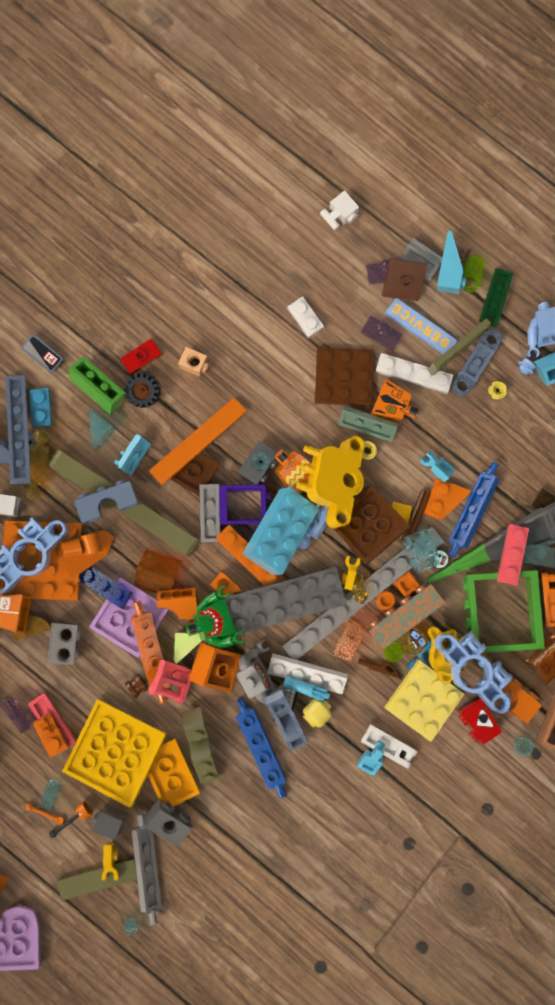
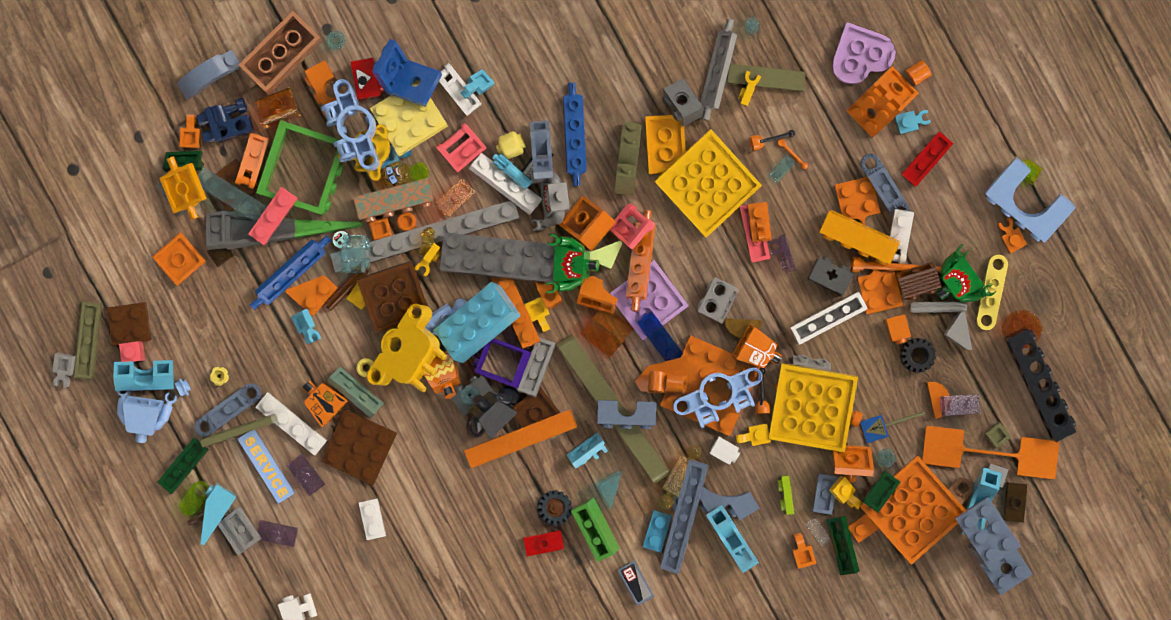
camera: 160 degrees left, 5 degrees up
dark grey brick [92,805,128,841] -> none
reddish brown wheel [125,674,149,699] -> none
light nougat brick [178,347,209,377] -> none
reddish brown hand [357,659,401,680] -> none
reddish brown plate [382,258,427,301] -> none
none -> blue bracket [372,39,442,107]
none -> coral plate [436,122,487,173]
none -> black torso [466,386,520,438]
none -> yellow plate [524,297,550,332]

